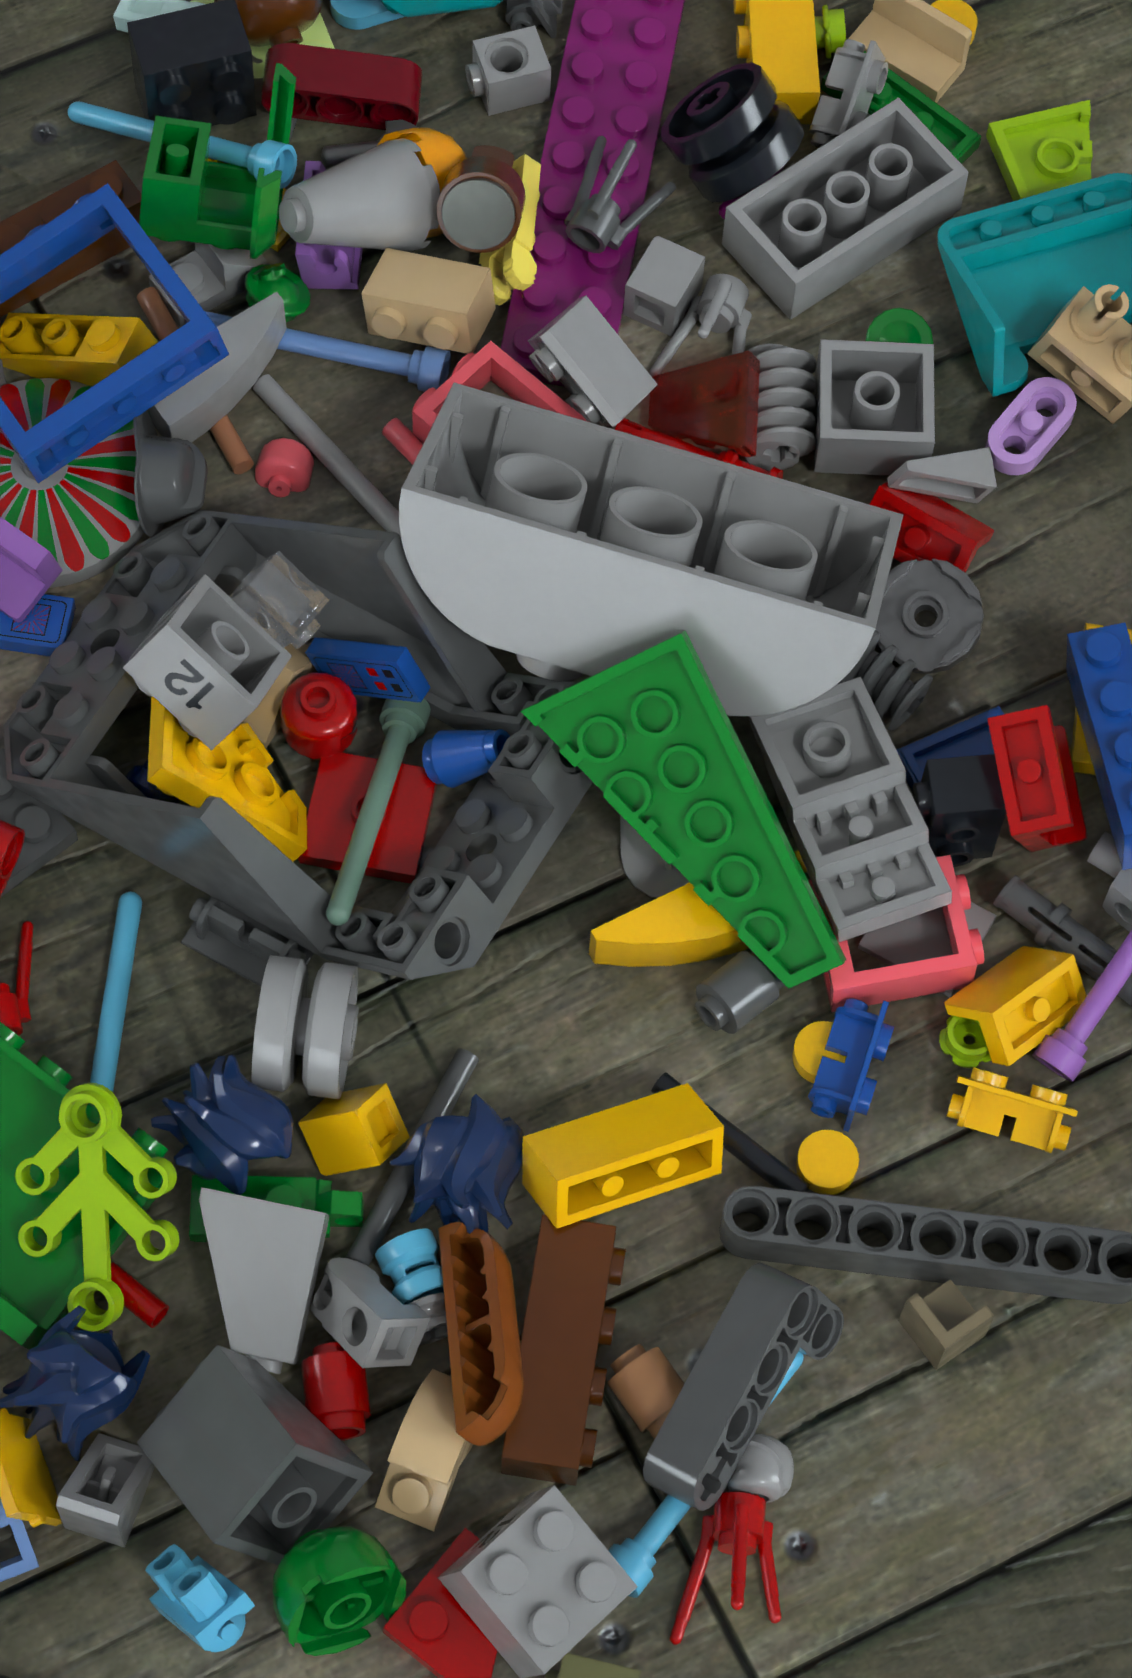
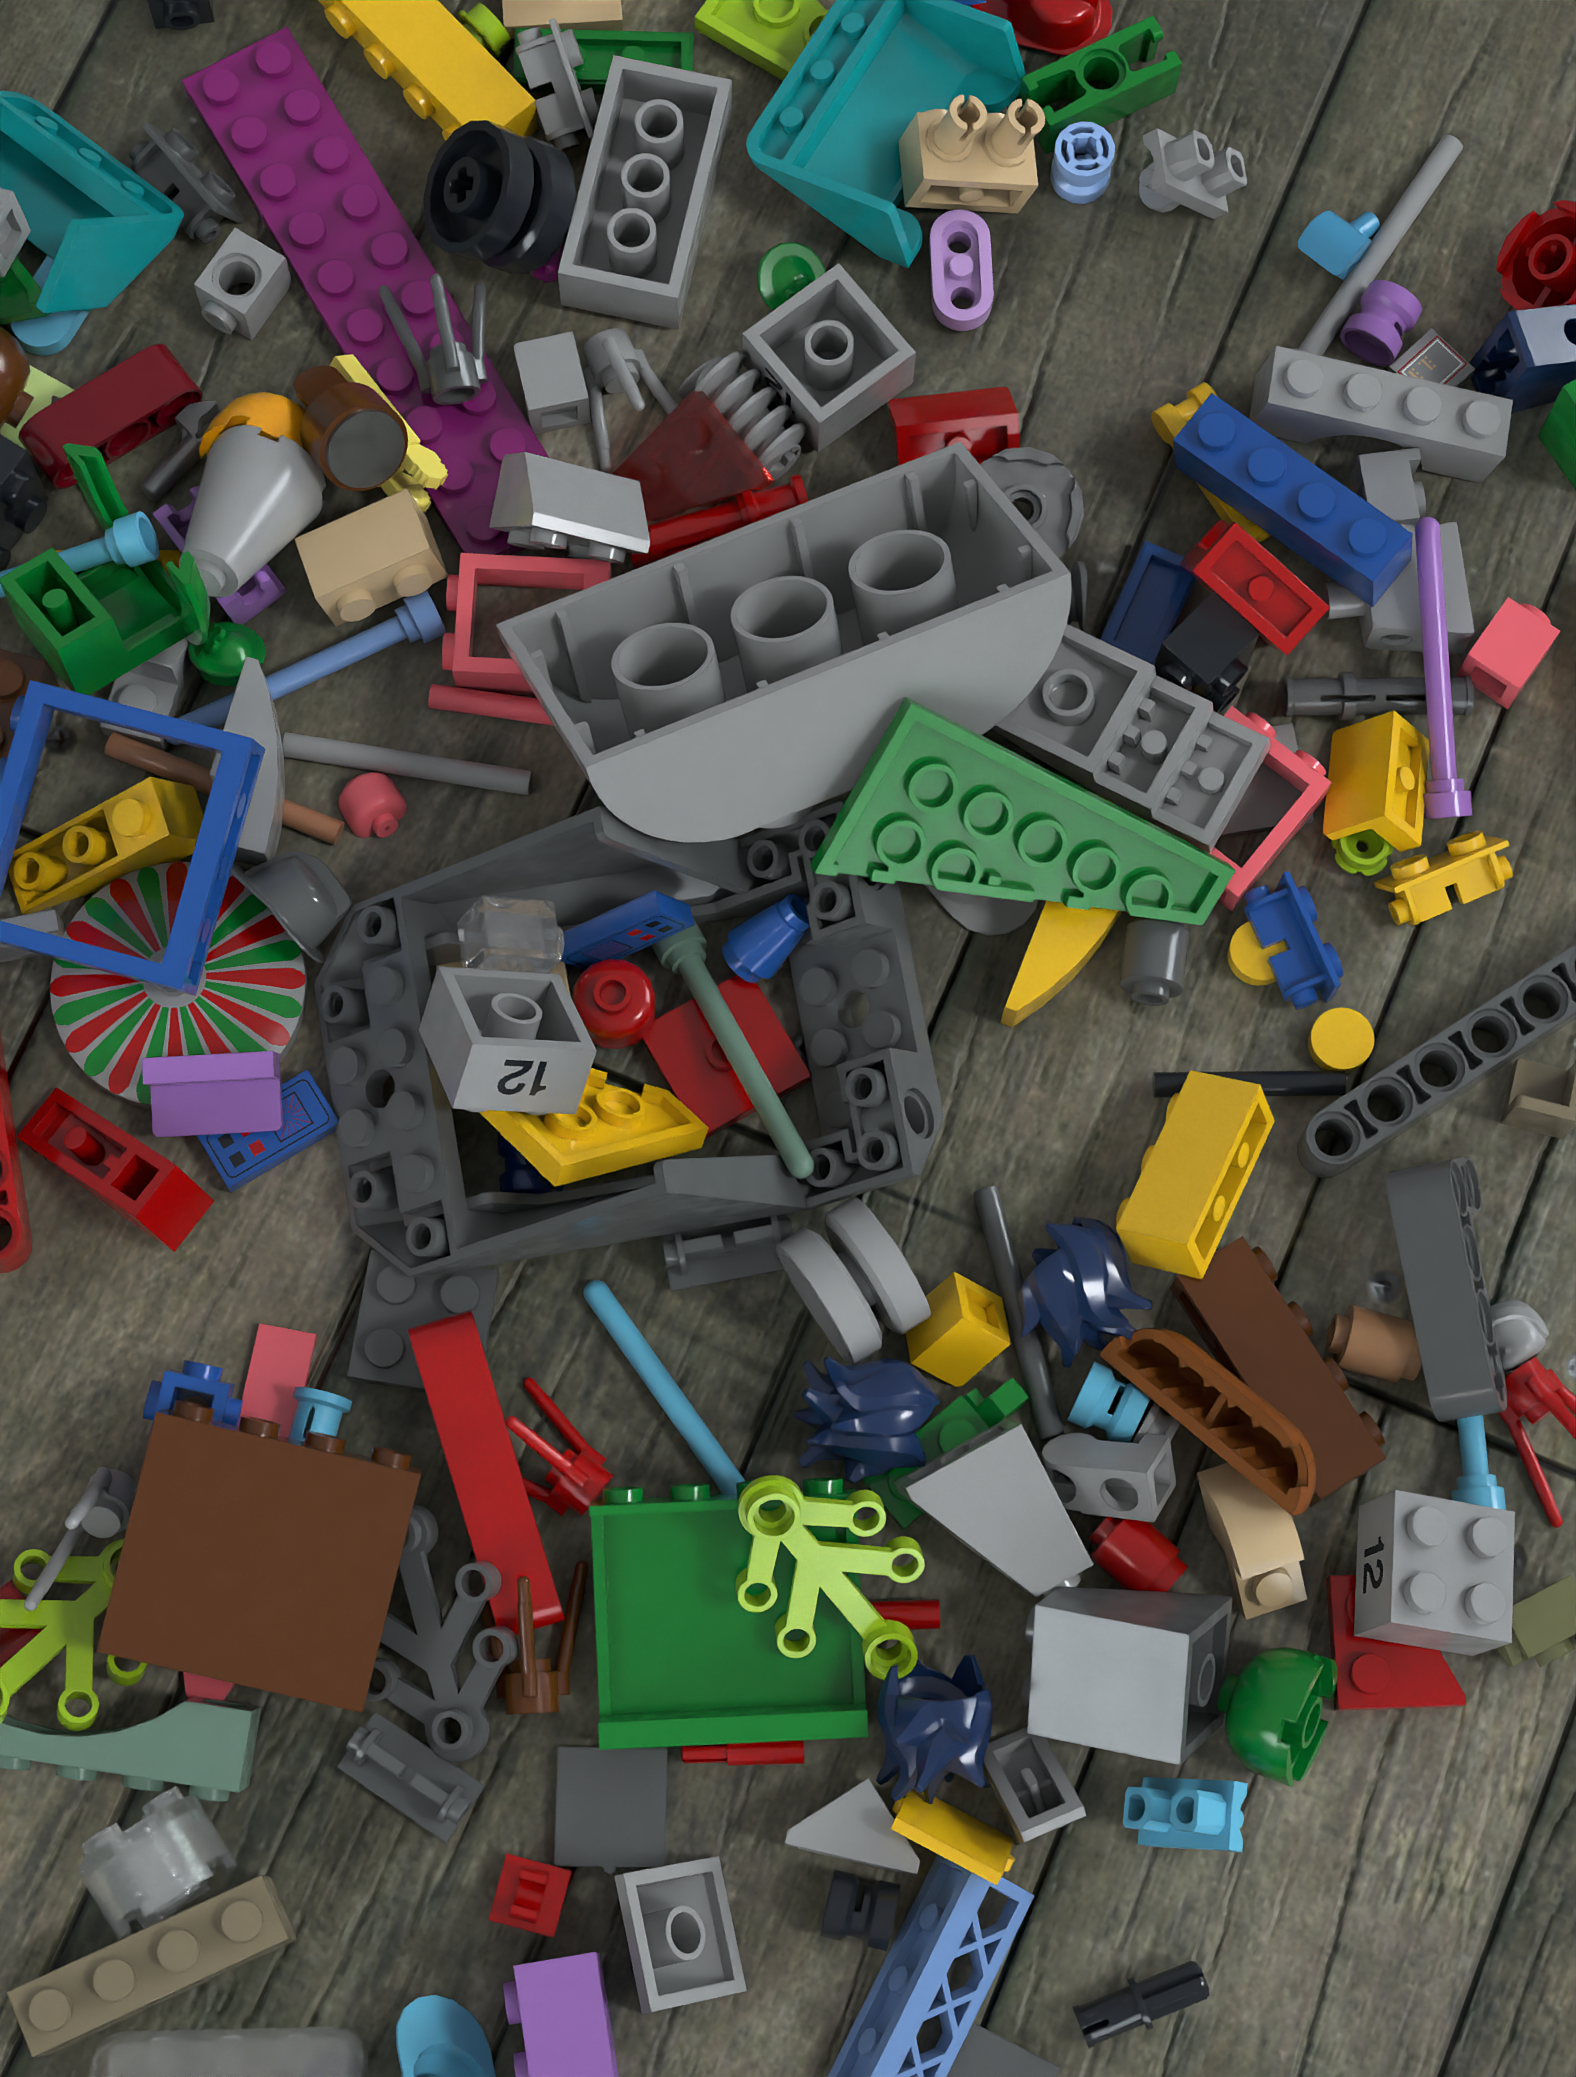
camera: 40 degrees left, 10 degrees up
light grey piece [887,447,997,504] -> none

